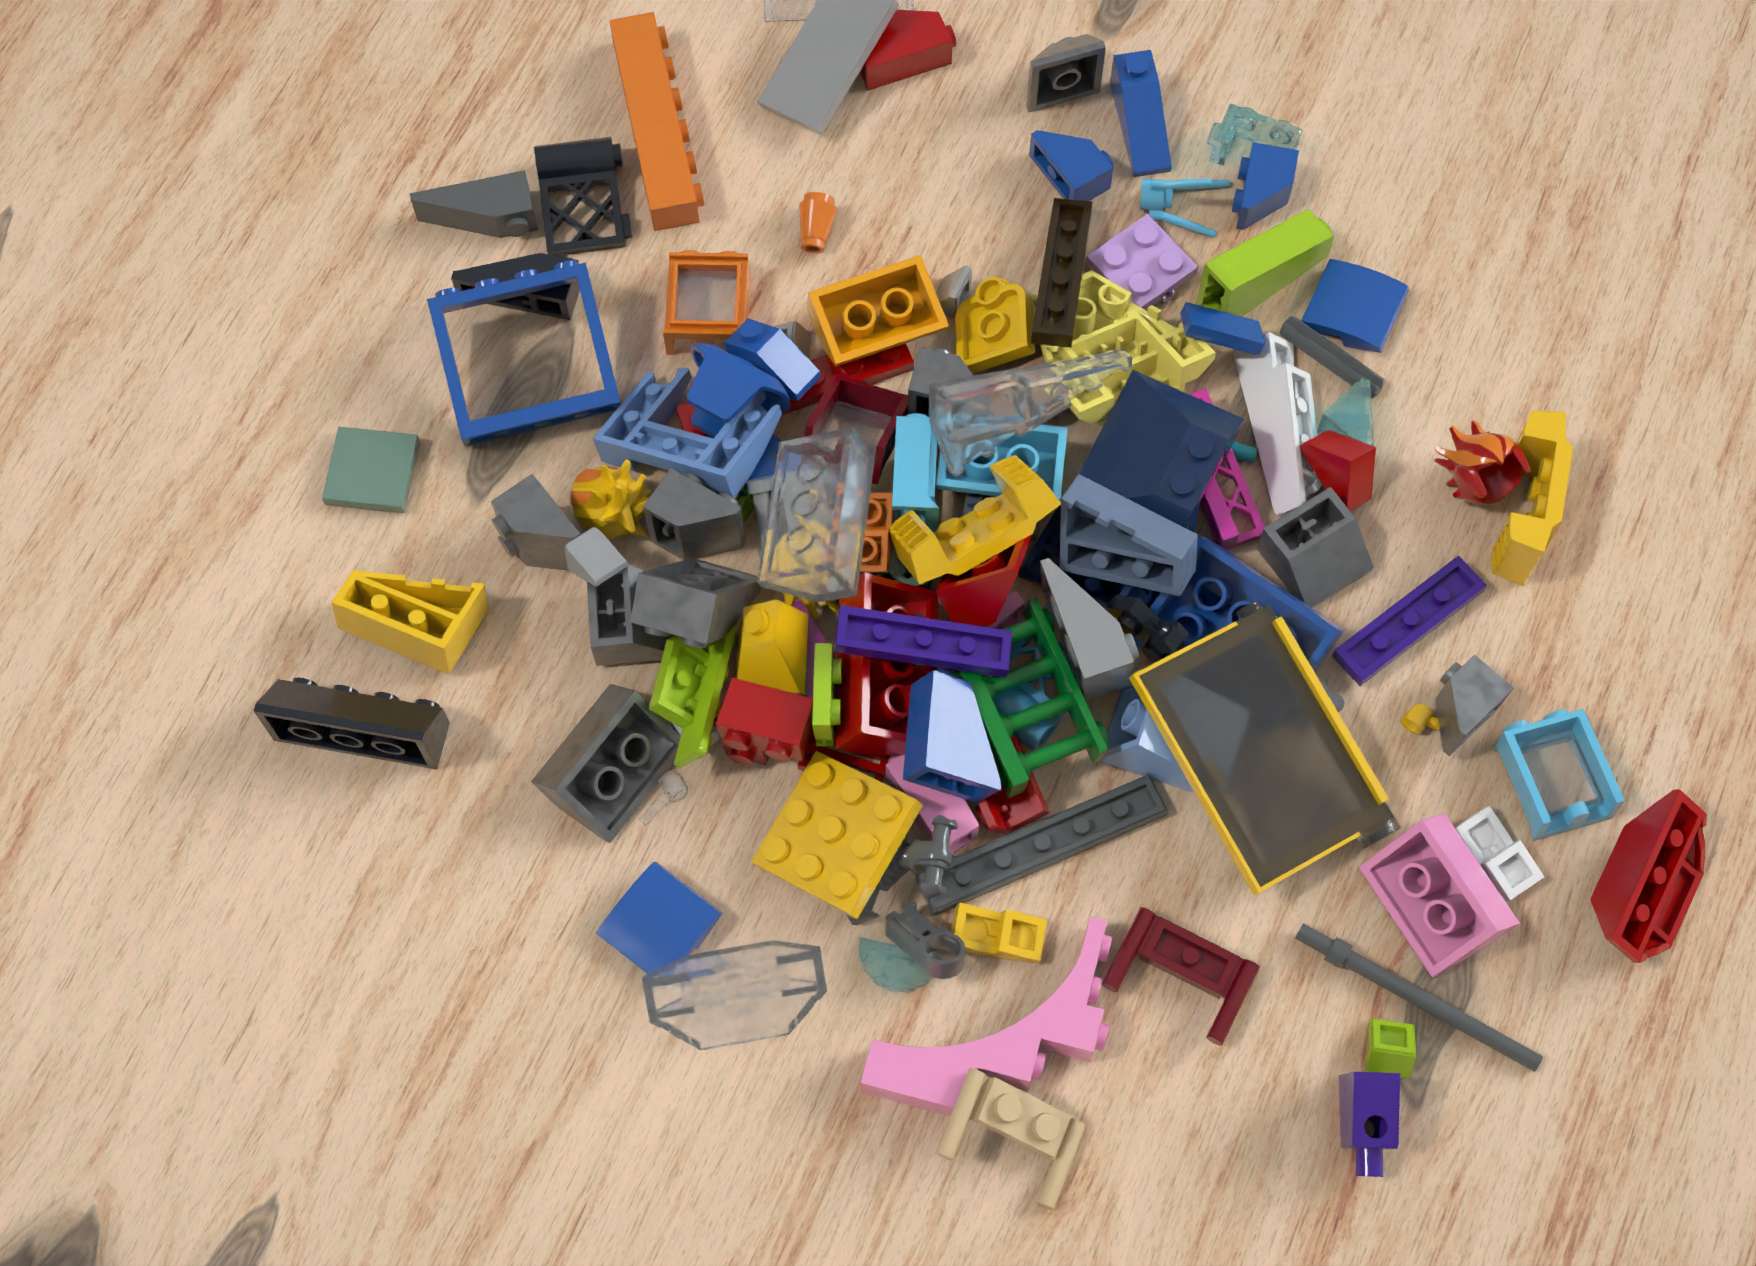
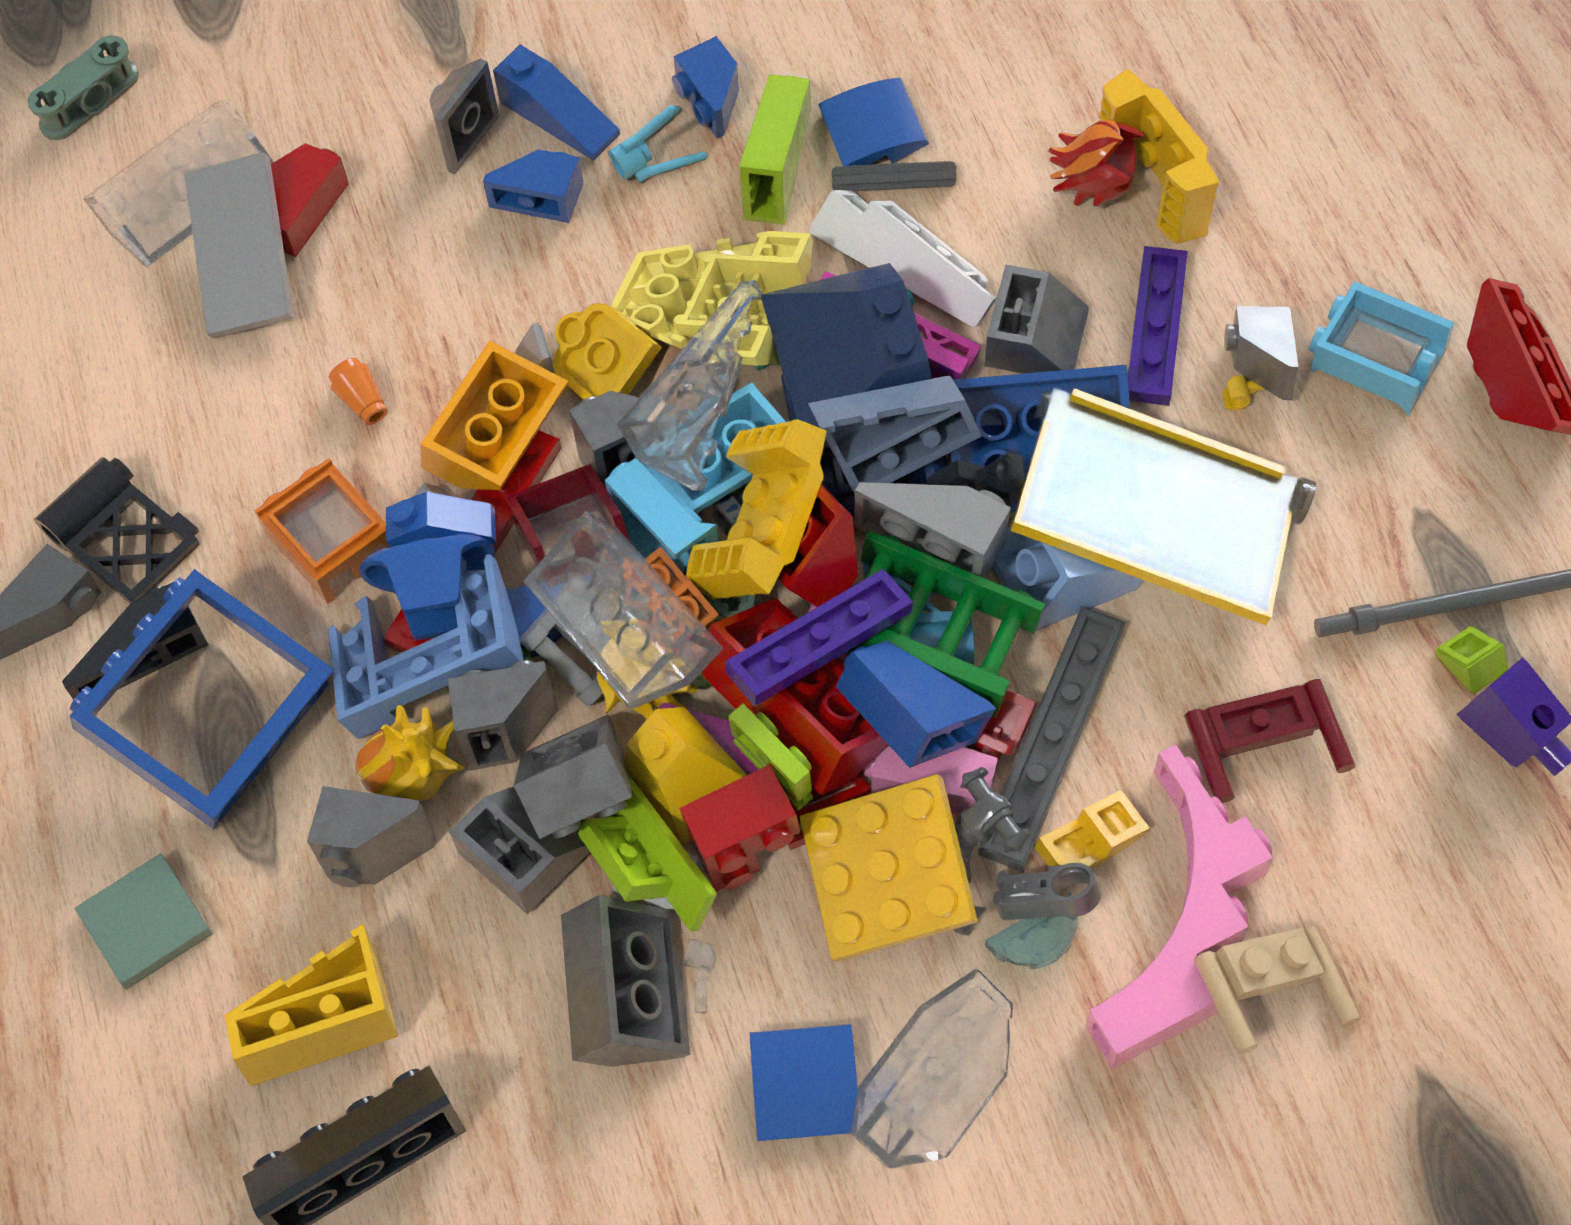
camera: 40 degrees left, 5 degrees down
light grey slope [564,527,627,587] -> none
orange brick [609,12,704,231] -> none
dark brown plate [1031,198,1093,348] -> none
lavender plate [1086,214,1198,310] -> none
blue tile [1180,302,1265,355] -> none
clear light blue bracket [1207,103,1302,166] -> none
red slope [1299,430,1376,511] -> none
clear light blue slope [1317,378,1374,446] -> none
bright pink slope [1359,814,1520,978] -> none
white slope [1455,805,1544,901] -> none

